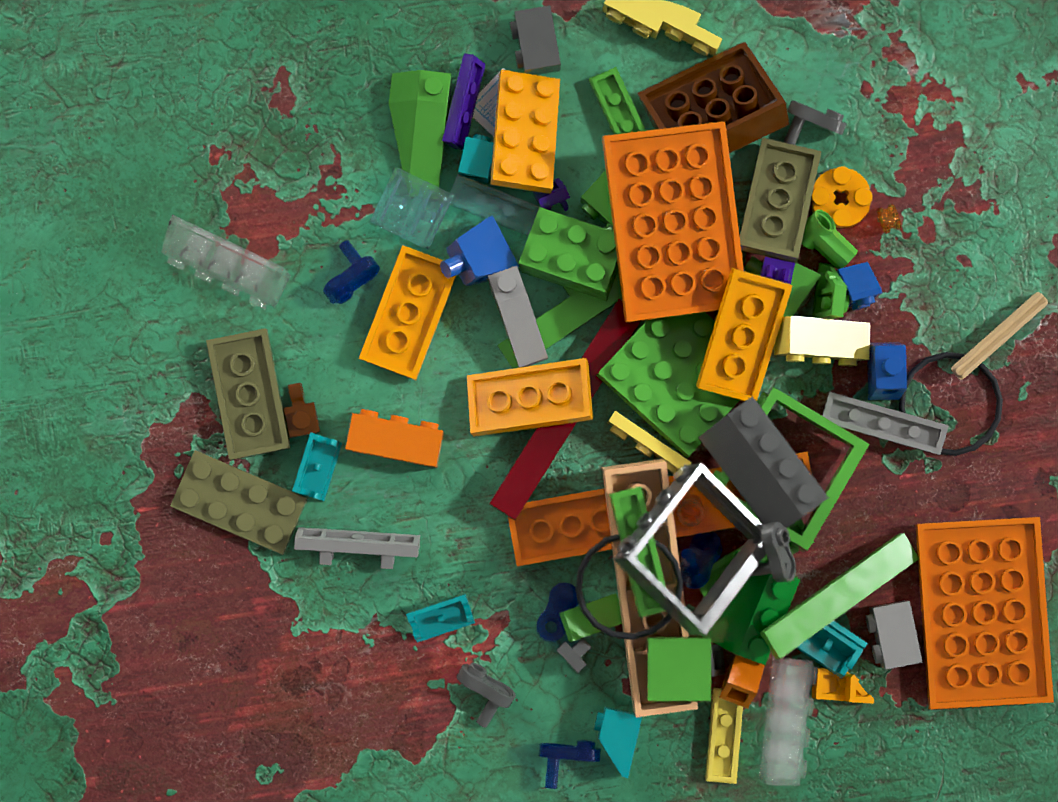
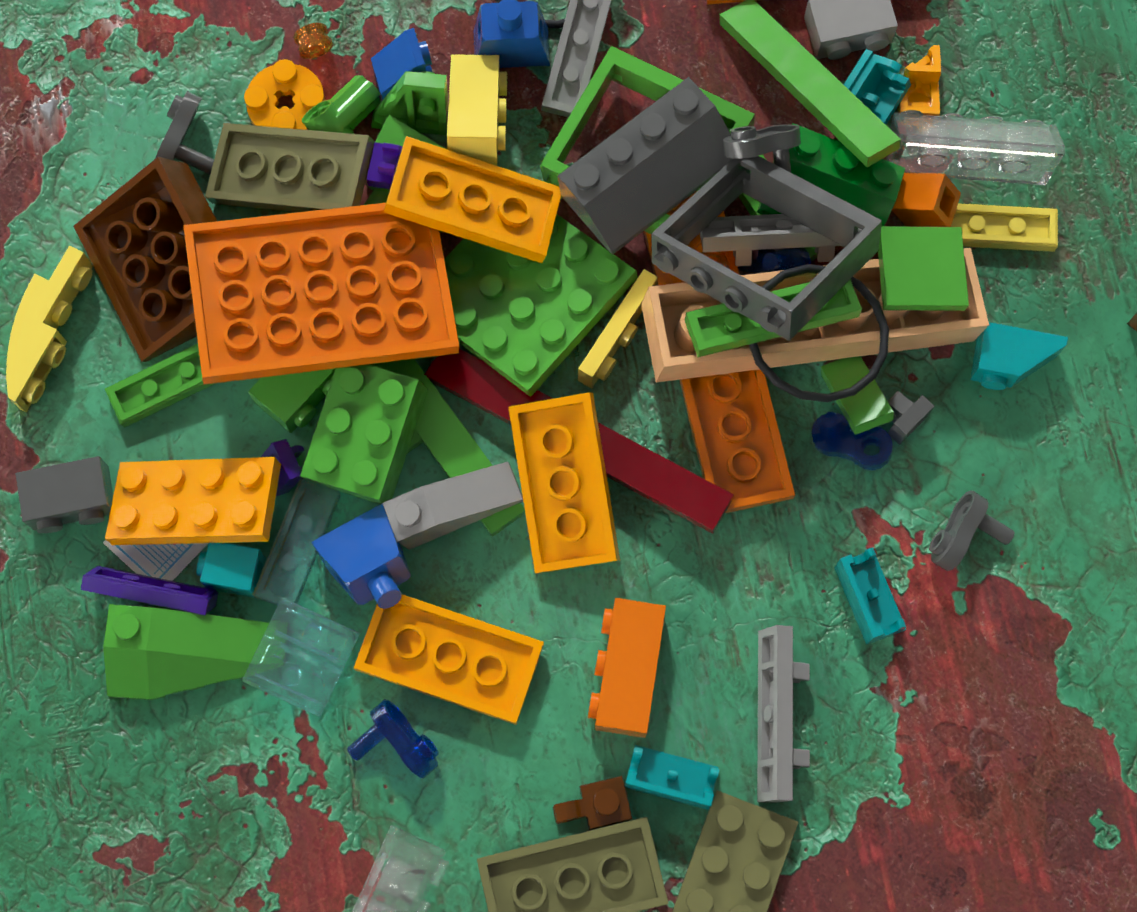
camera: 90 degrees left, 10 degrees down
clear blue piece [538,740,601,789] -> none
none -> light grey hinge [700,210,864,266]

